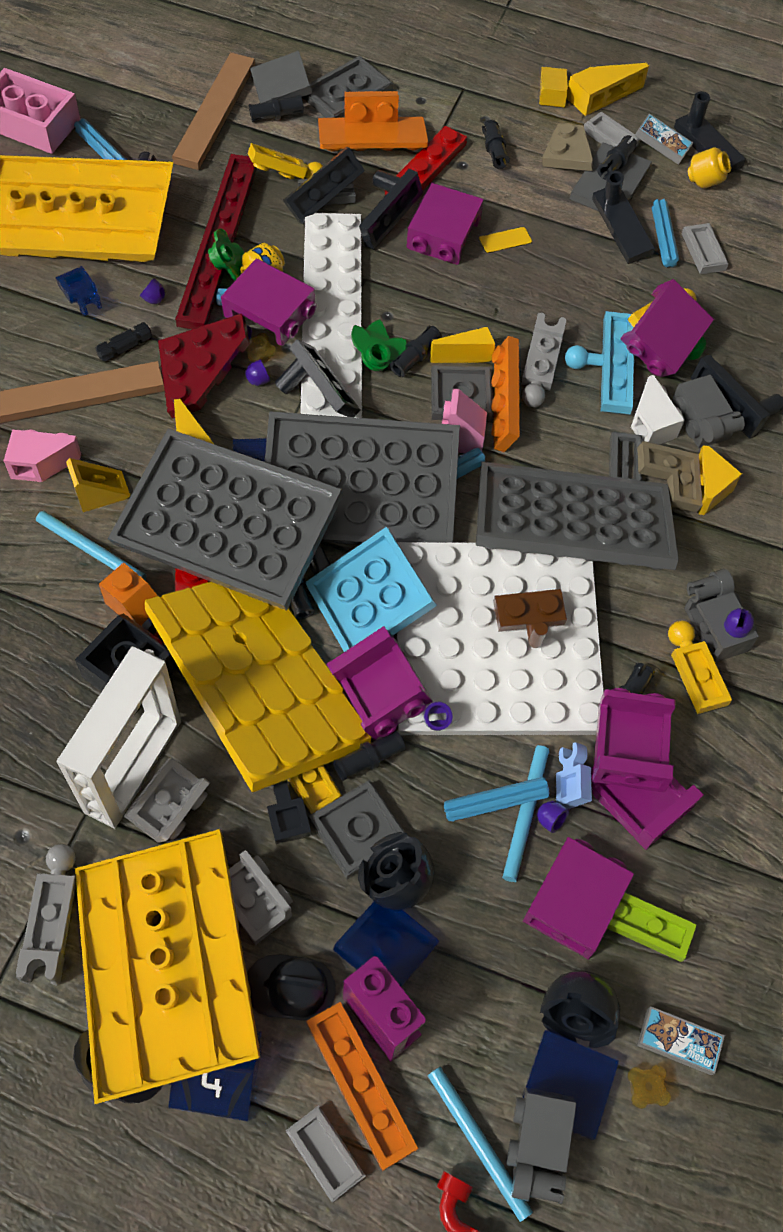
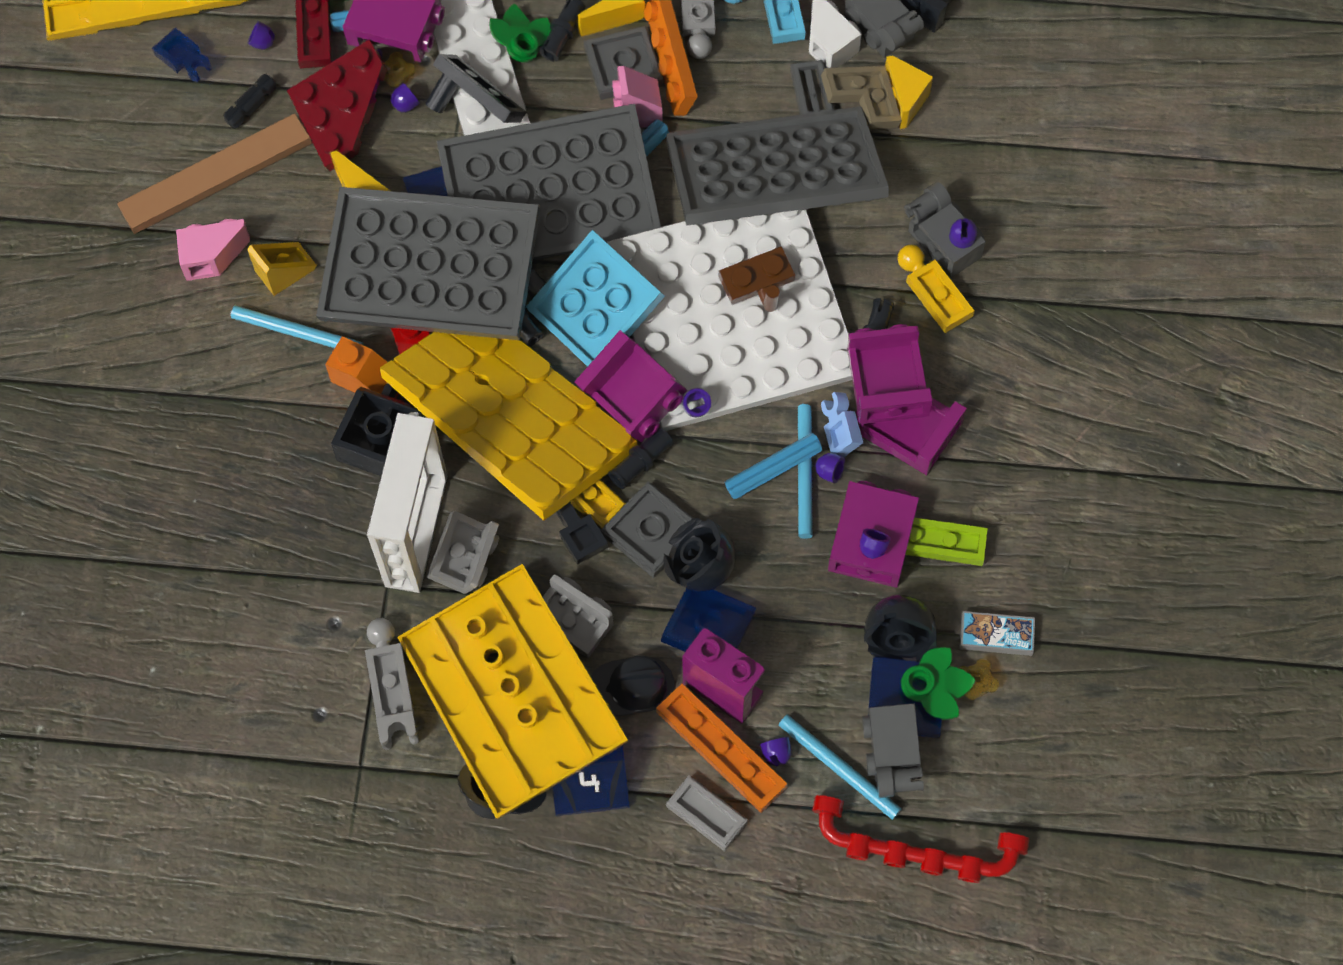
camera: 10 degrees left, 5 degrees up
none -> dark purple hinge [760,737,792,766]
none -> dark purple hinge [859,528,891,559]
none -> green plate [901,648,975,720]

